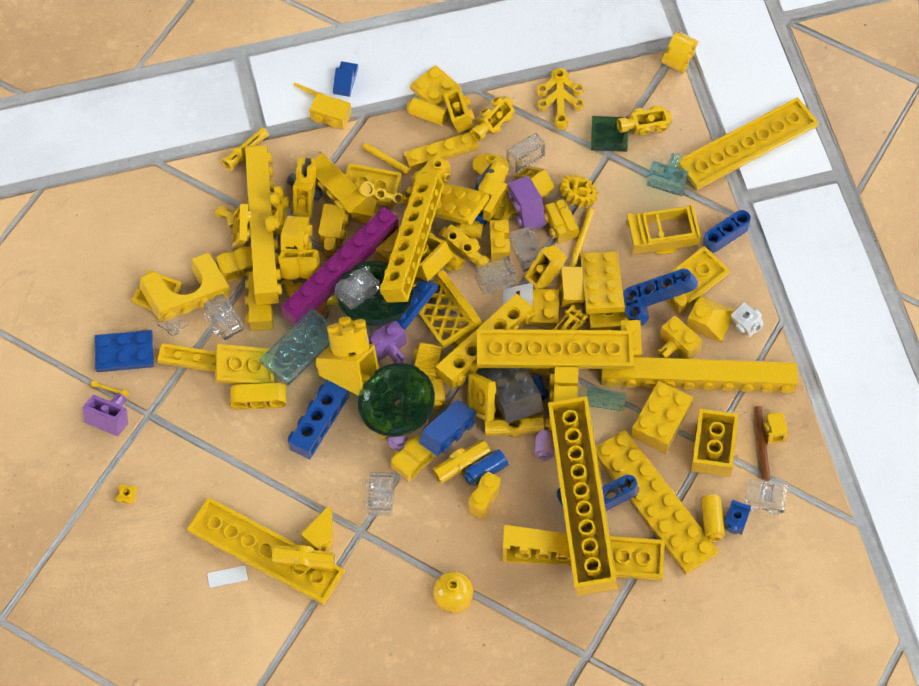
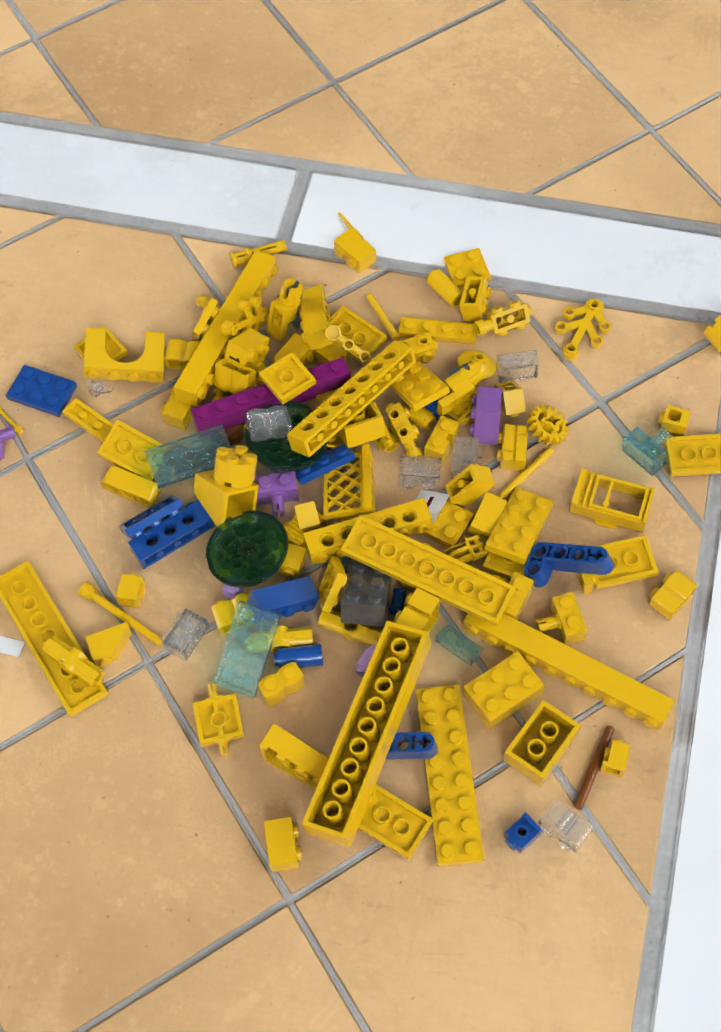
camera: 30 degrees right, 0 degrees up
clear brick [203,294,244,340] -> none
blue slope [333,61,359,97] -> none
yellow cylinder [433,571,474,614] -> none
clear green plate [591,116,628,152] -> none
yellow brick [617,105,672,136] -> none
yellow slope [687,296,736,343] -> none
yellow brick [701,495,725,542] -> none
blue beam [703,210,751,253] -> none
white brick [731,302,764,337] -> none
none -> yellow piece [77,581,163,645]
none -> yellow brick [116,573,146,608]
none -> blue plate [119,495,184,538]
none -> yellow plate [192,683,245,757]
none -> clear light blue plate [213,600,281,698]
none -> yellow plate [259,352,316,405]
none -> yellow brick [264,817,303,872]
none -> yellow slope [294,501,320,531]
none -> yellow brick [649,570,698,620]
none -> yellow brick [658,405,691,436]

